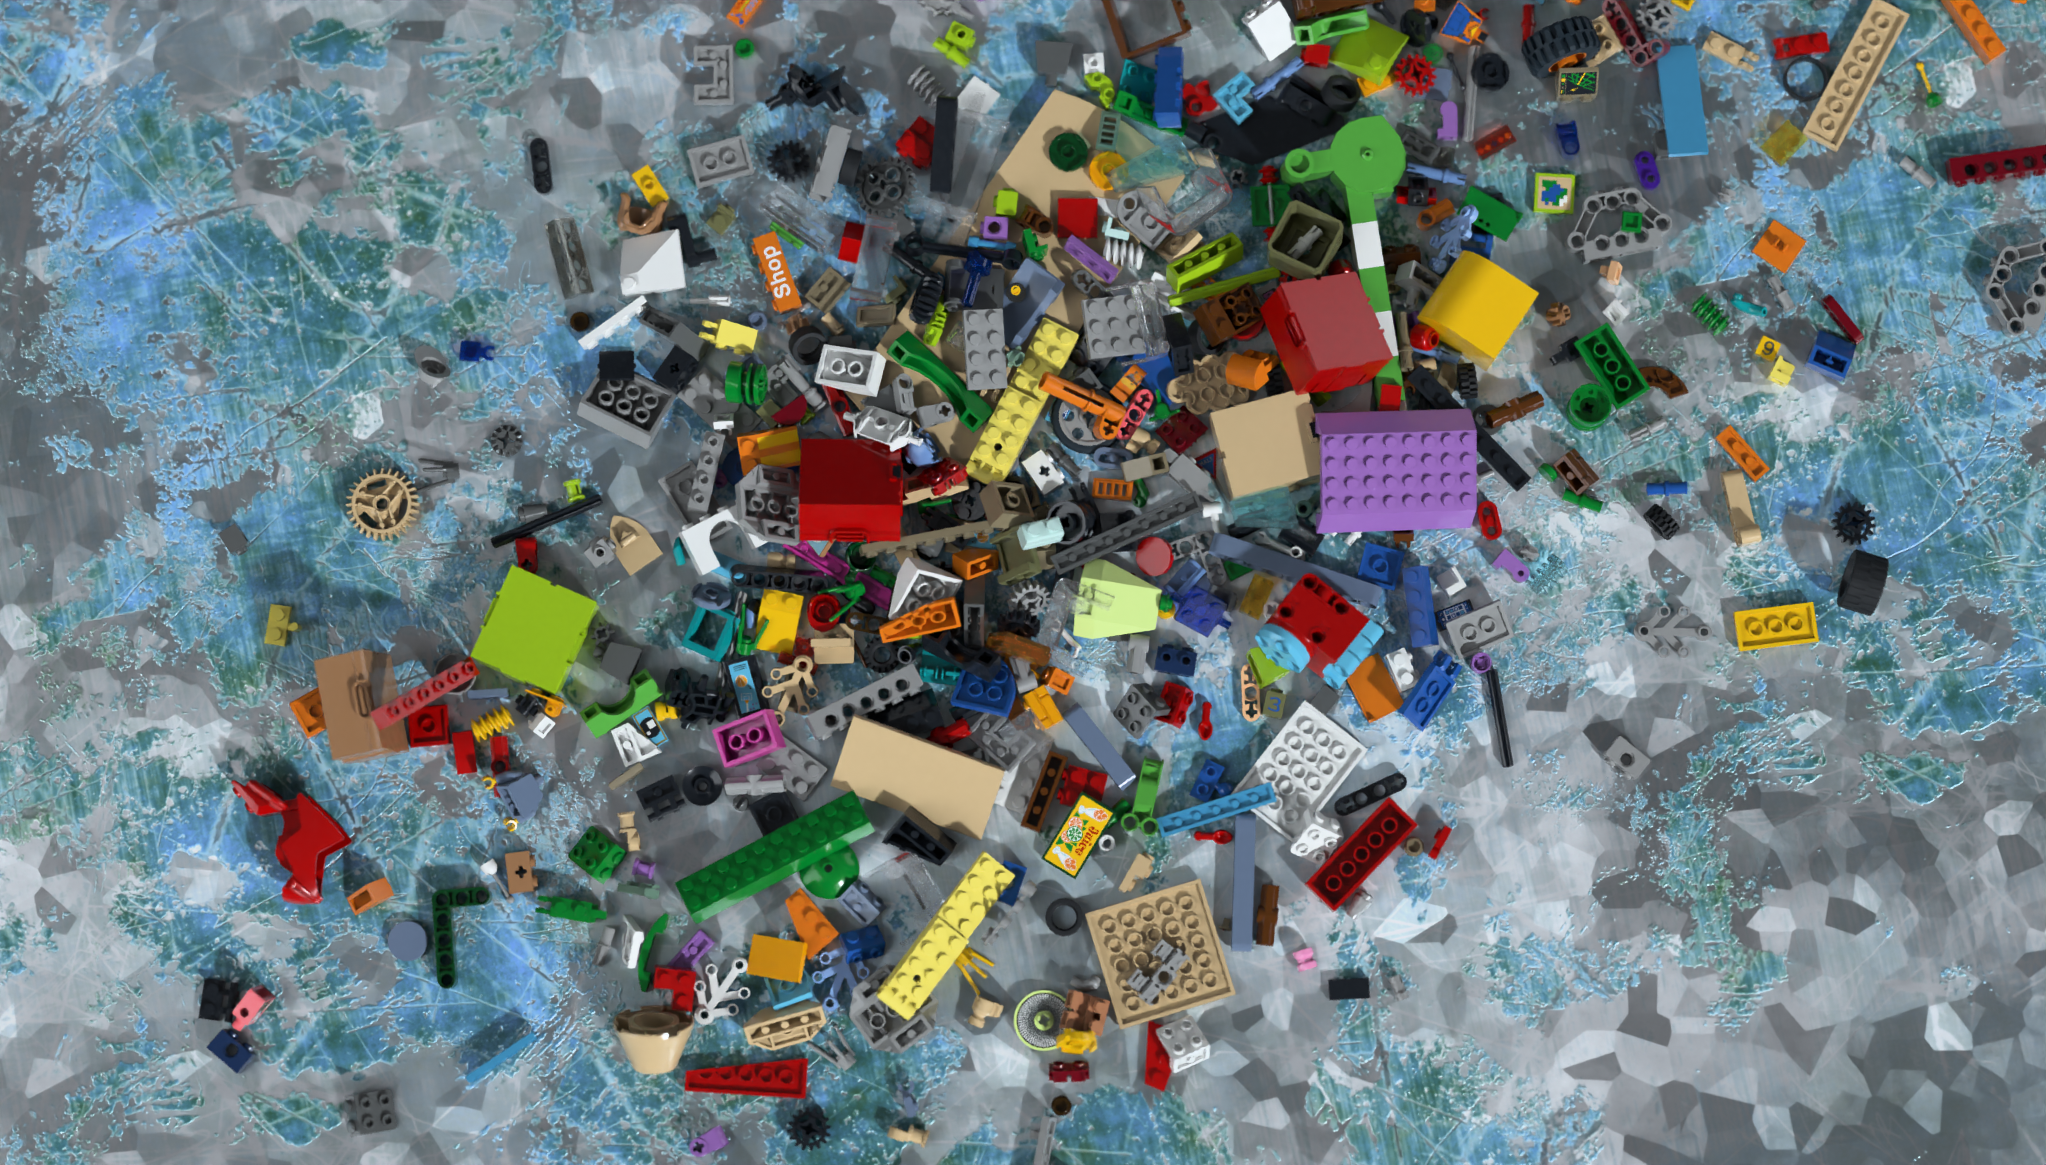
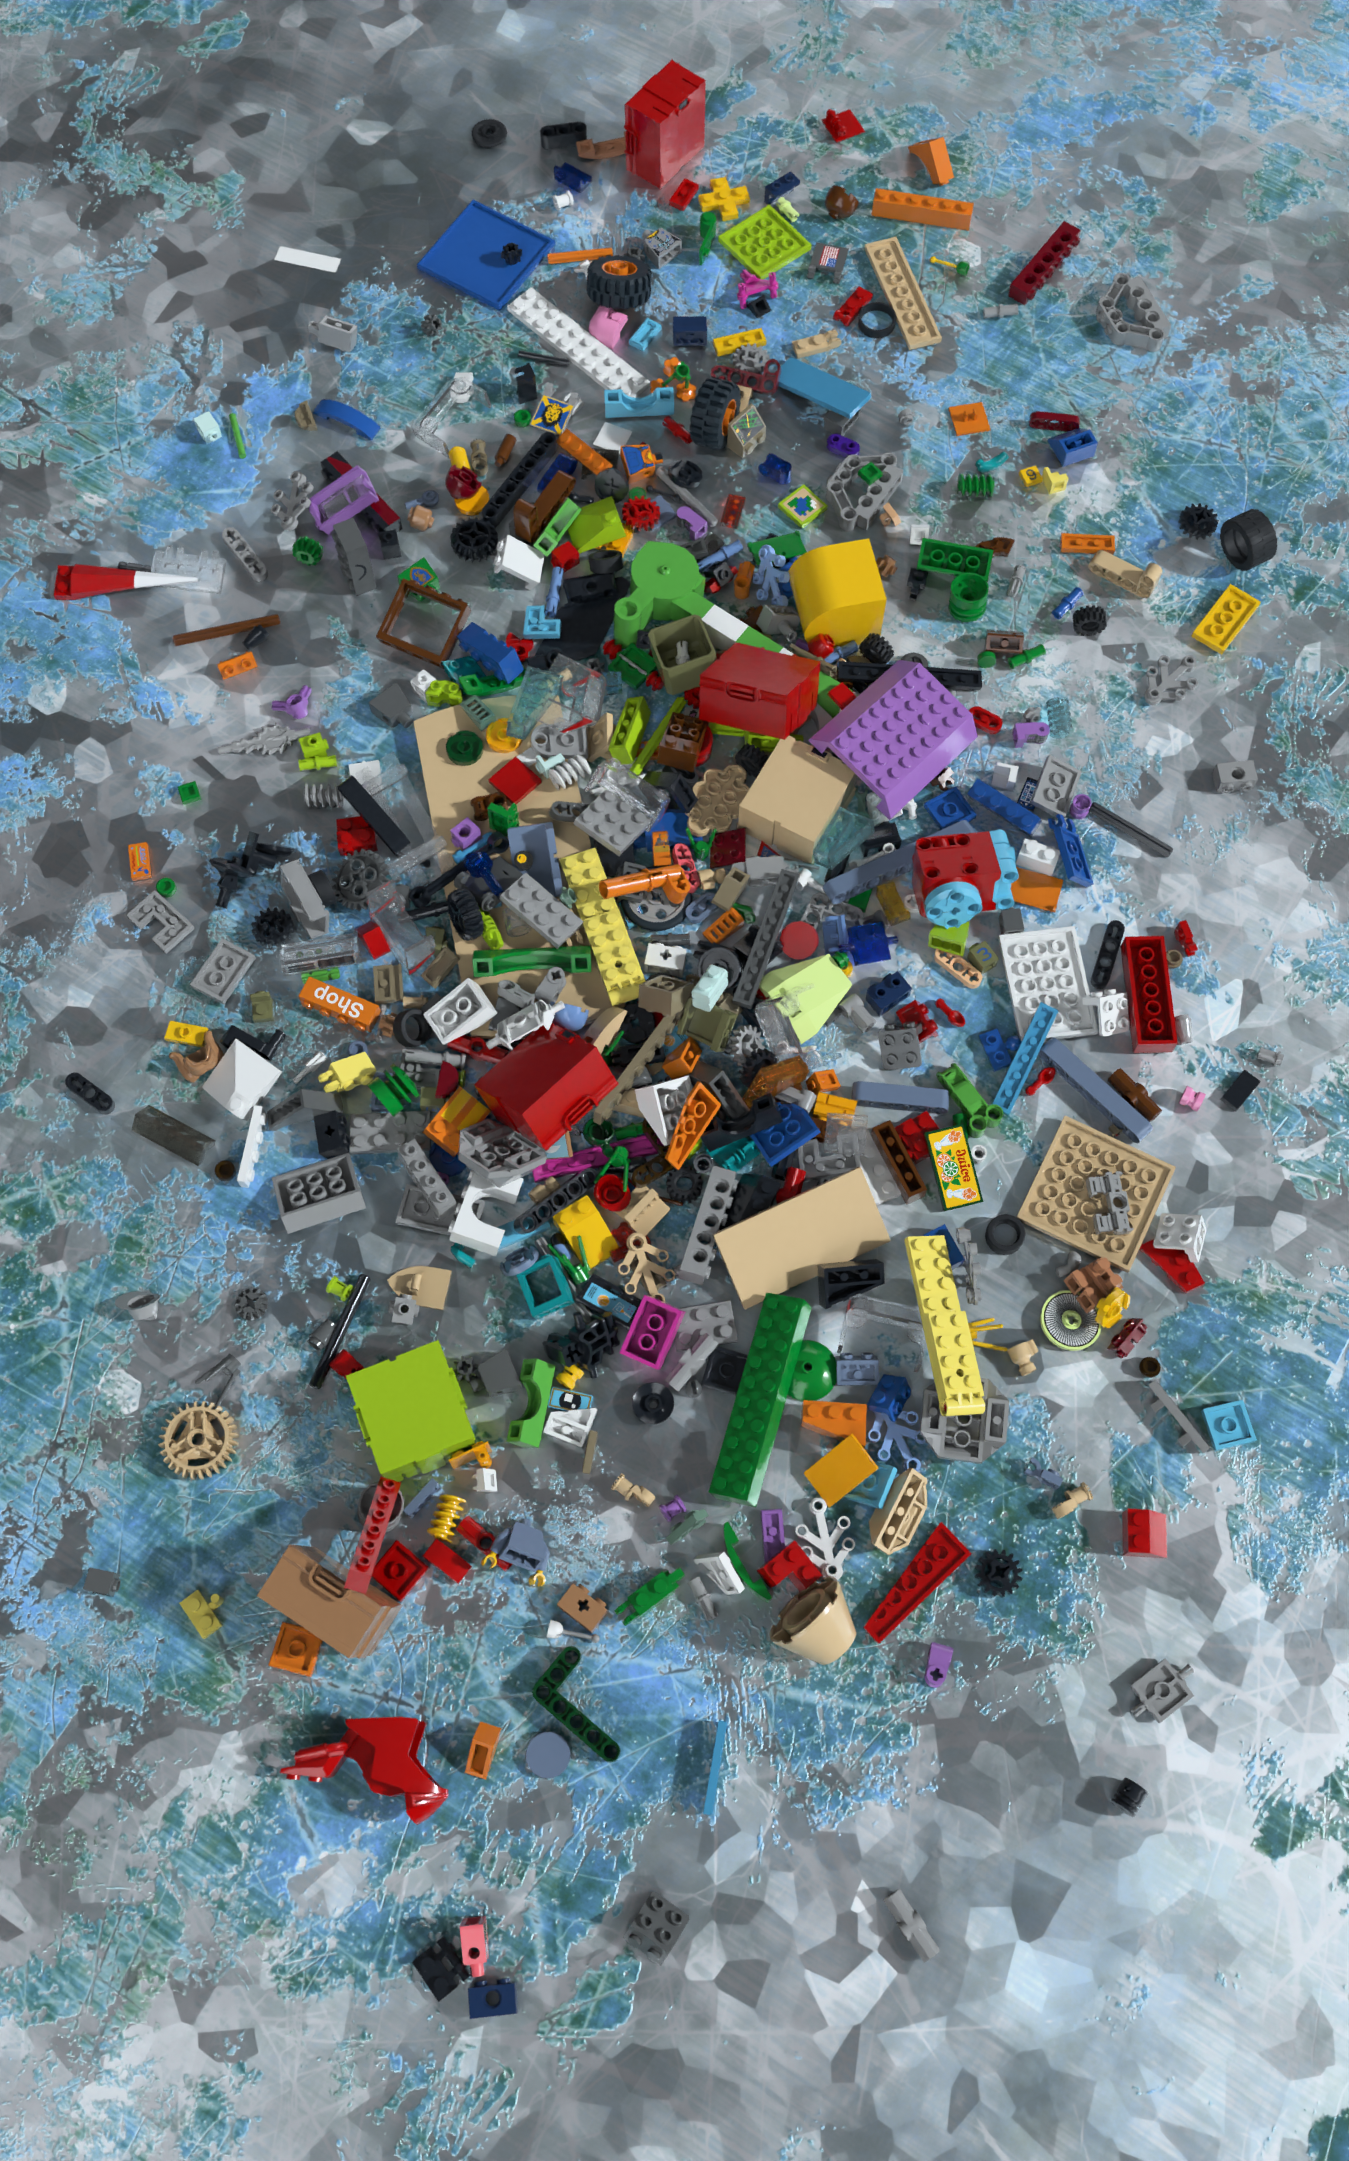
camera: 50 degrees left, 15 degrees down
clear blue plate [459,340,495,363] -> none
black gear [515,693,540,718] -> none
green bracket [568,826,628,884] -> none
black piece [597,351,636,381] -> none
black plate [636,775,687,823] -> none
white tile [713,413,734,435] -> none
light grey plant [808,1025,857,1071] -> none
red hinge [916,457,968,496] -> none
lime brick [993,188,1018,219] -> none
medium lavender tile [1063,235,1119,284] -> none
tan plate [1118,852,1154,893] -> none
orange brick [1226,349,1280,391] -> none
reddish brown piece [1485,391,1544,429] -> none
clear yellow plate [1759,120,1808,168] -> none
light grey axle [1767,274,1796,313] -> none

